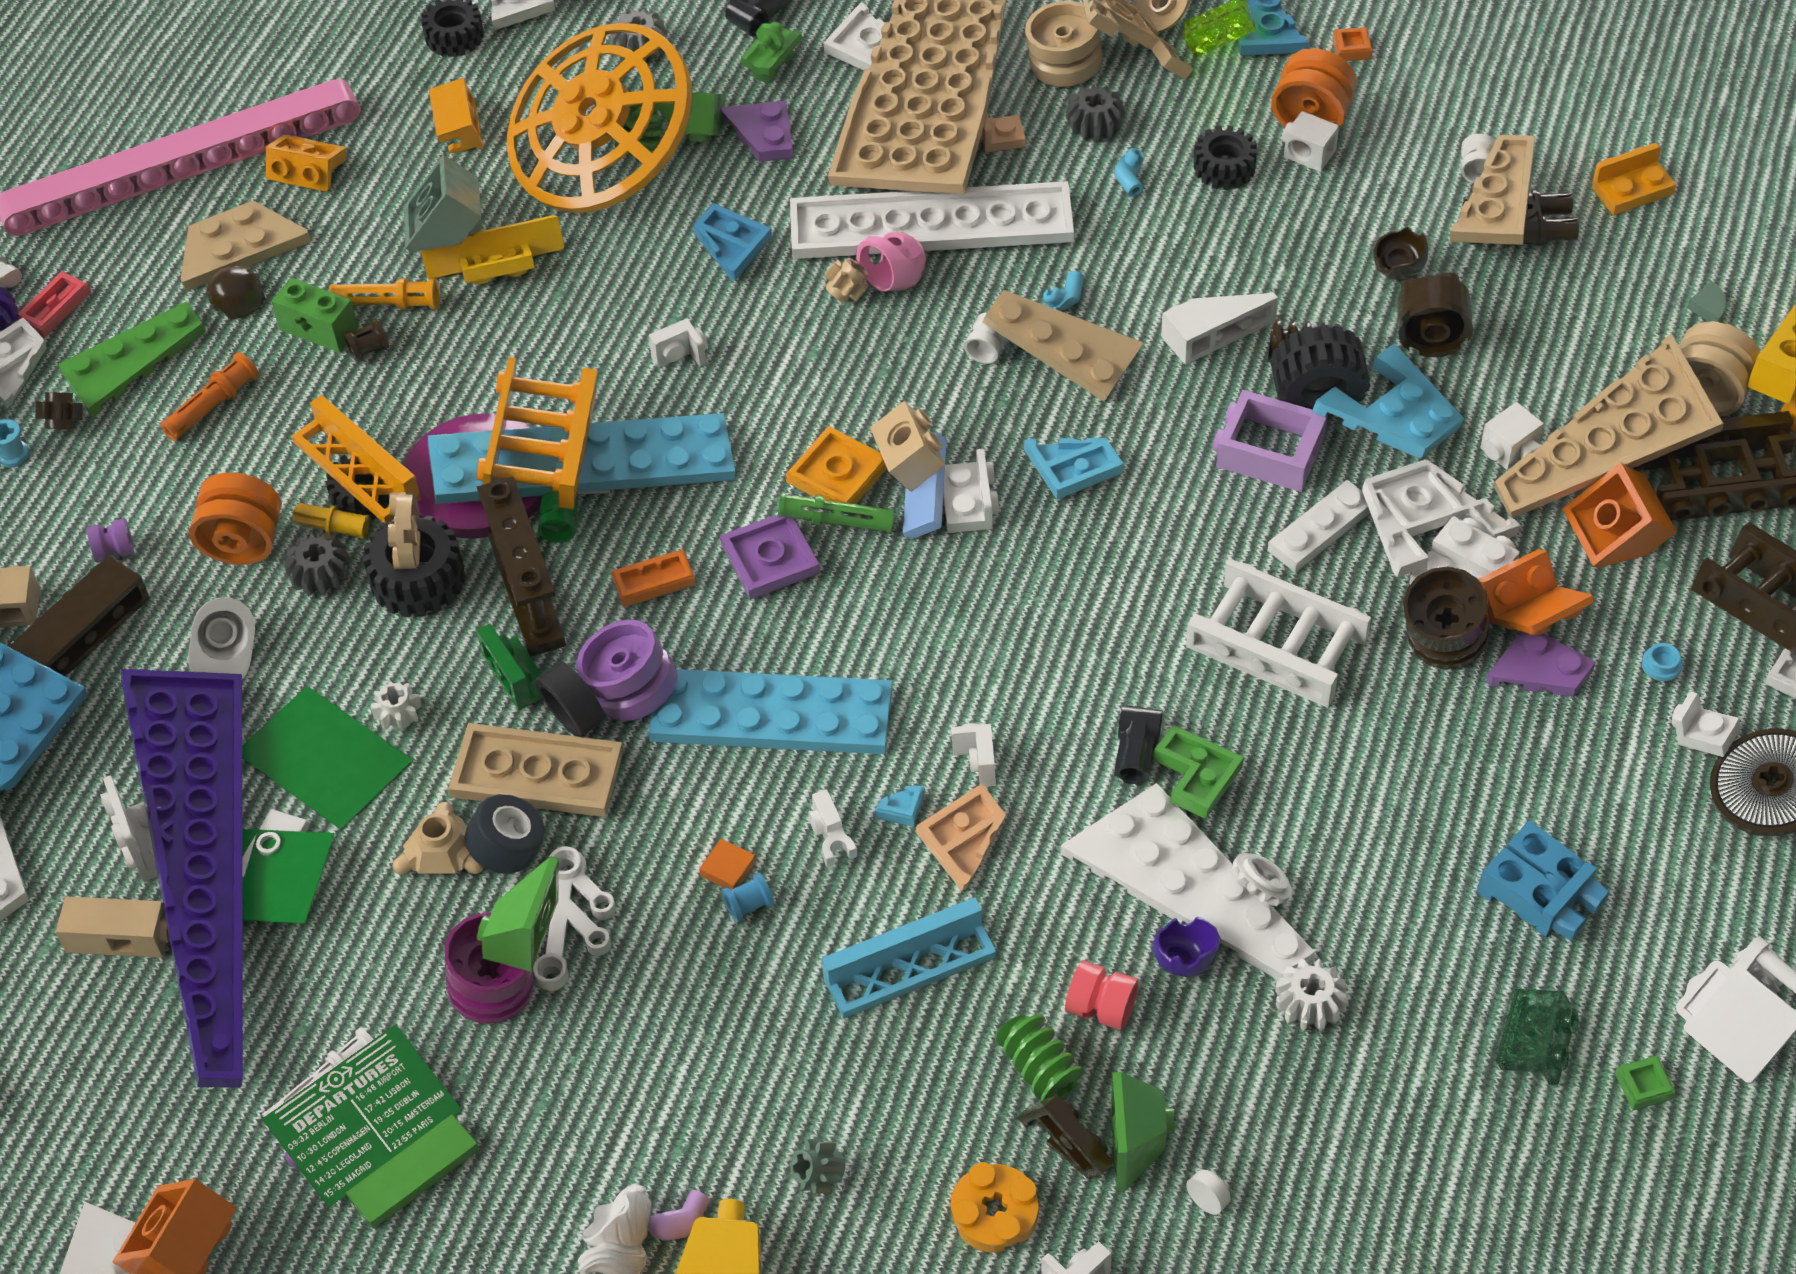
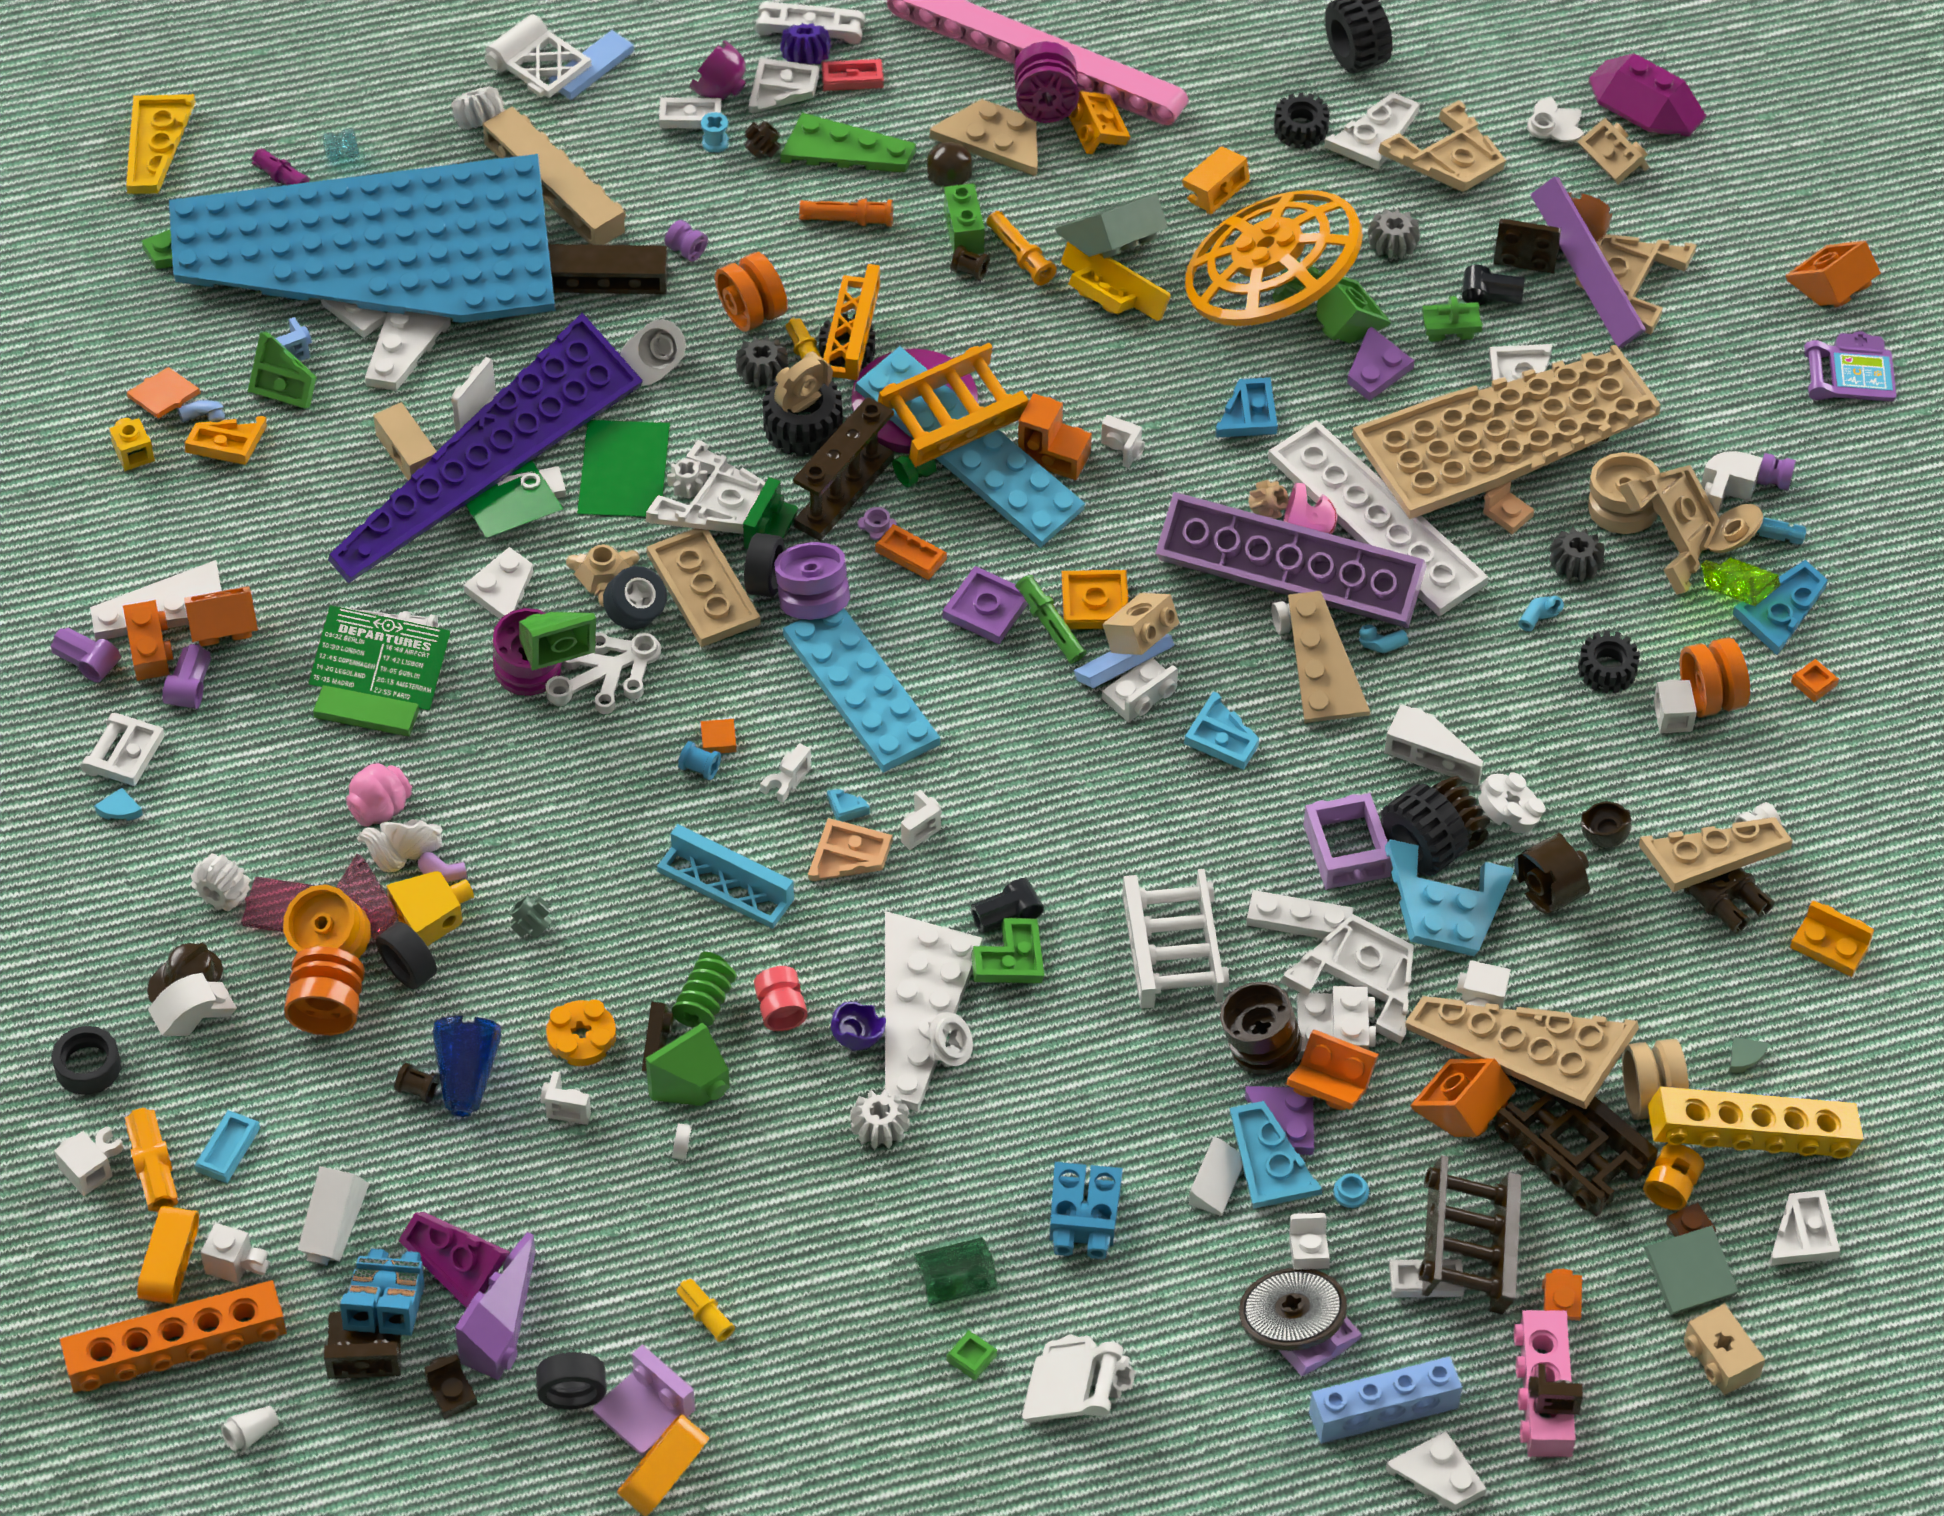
camera: 50 degrees right, 0 degrees up
none -> bright pink hair [346,763,412,827]
none -> white wing [464,547,533,619]
none -> white wing [645,440,766,534]
none -> lavender plate [858,507,897,540]
none -> magenta wheel [1014,41,1079,123]
none -> orange brick [1018,393,1092,481]
none -> lavender brick [1155,492,1427,628]
none -> white slope [1189,1137,1243,1216]
none -> medium azure wing [1230,1101,1322,1209]
none -> white plate [1478,772,1545,833]

